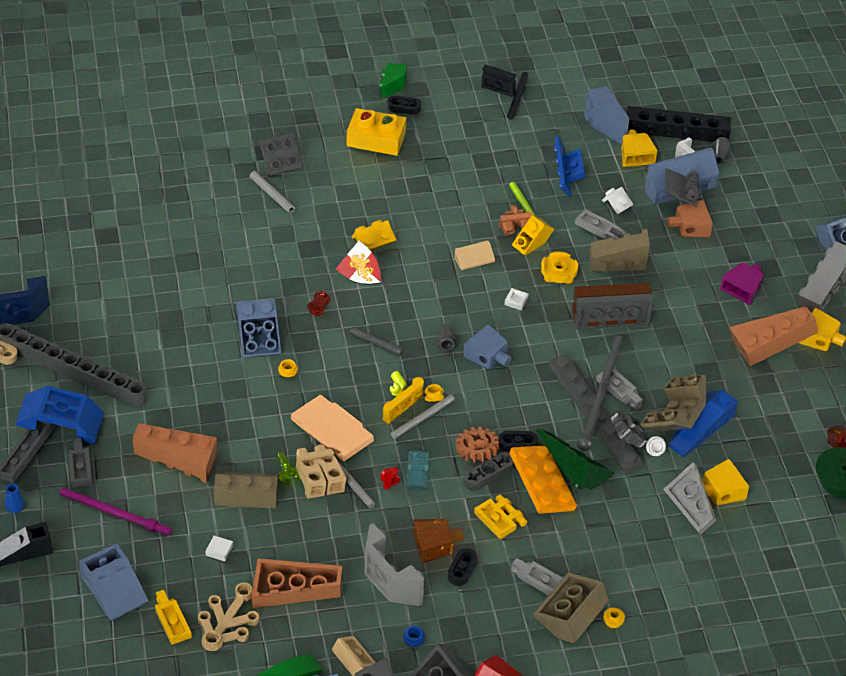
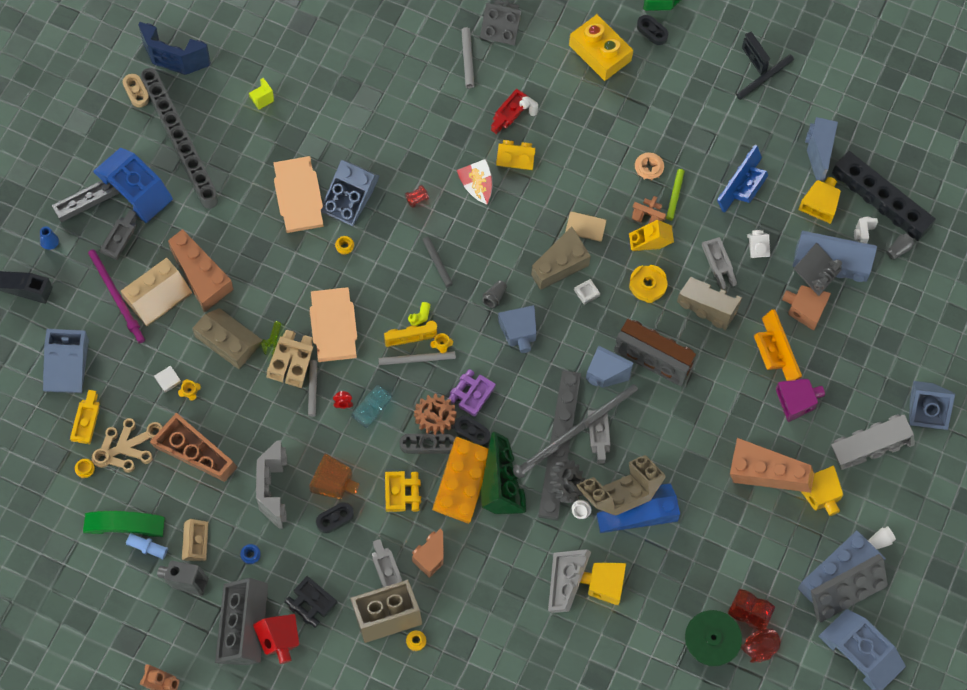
camera: 35 degrees right, 20 degrees up
none -> yellow plate [75,459,95,478]
none -> tan slope [121,258,192,327]
none -> yellow plate [178,379,201,401]
none -> neon yellow panel [249,78,274,110]
none -> light nougat piece [273,156,324,233]
none -> black plate [284,576,337,628]
none -> nougat slope [412,529,443,578]
none -> medium lavender plate [448,369,496,417]
none -> red hinge [491,89,529,134]
none -> white arm [519,96,538,116]
none -> dark tan wedge [531,227,591,290]
none -> sand blue slope [586,346,633,388]
none -> light nougat gear [635,153,664,181]
none -> light orange bracket [754,309,802,381]

